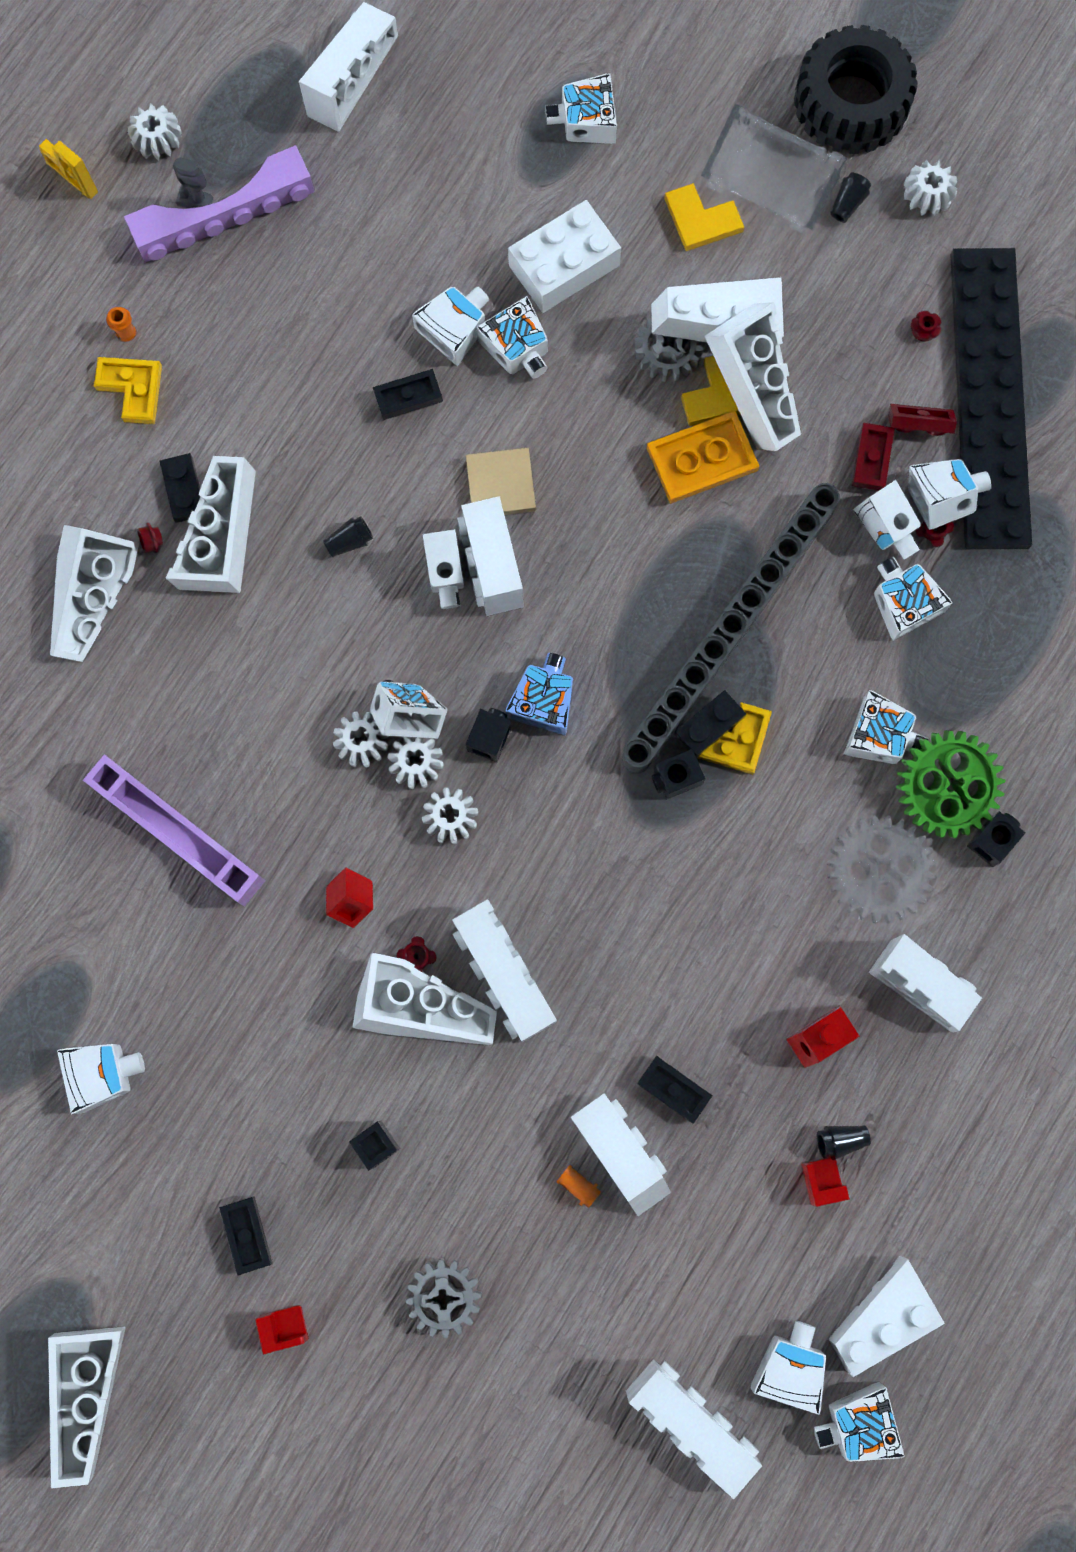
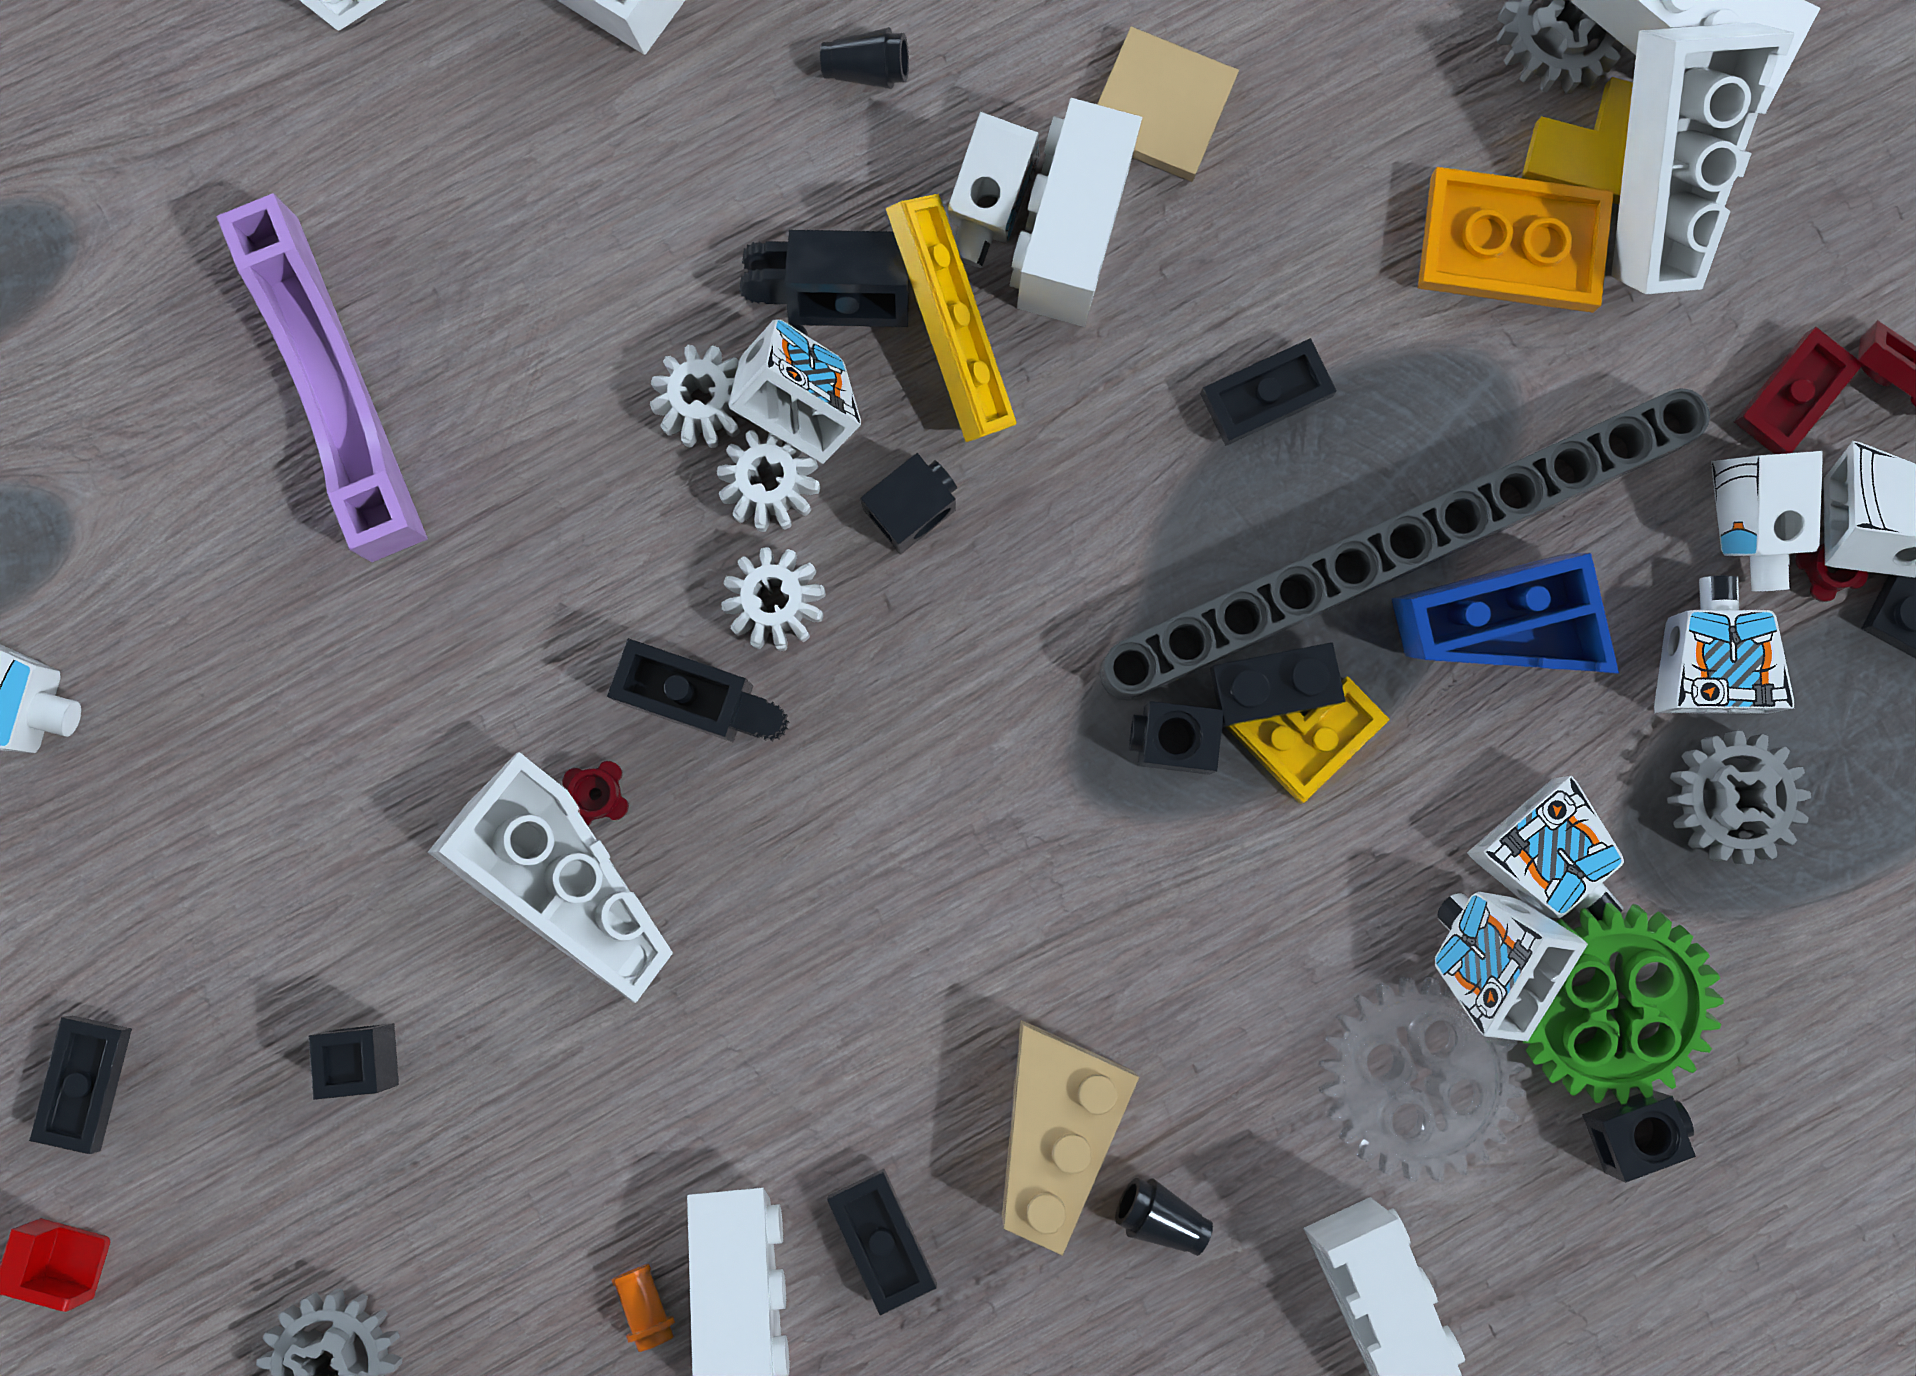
camera: 25 degrees right, 5 degrees up
red panel [326,867,373,928] -> none
white wedge [452,899,557,1042] -> none
torso [506,653,573,736] -> none
red torso [786,1005,860,1068] -> none
none -> black hinge [607,638,790,742]
none -> black hinge [739,230,910,327]
none -> yellow tile [886,193,1016,442]
none -> tan wedge [1002,1020,1139,1256]
none -> black cone [1115,1178,1213,1256]
none -> black plate [1200,338,1337,446]
none -> blue wedge [1391,553,1619,673]
none -> white torso [1435,891,1588,1041]
none -> light grey gear [1667,731,1811,864]

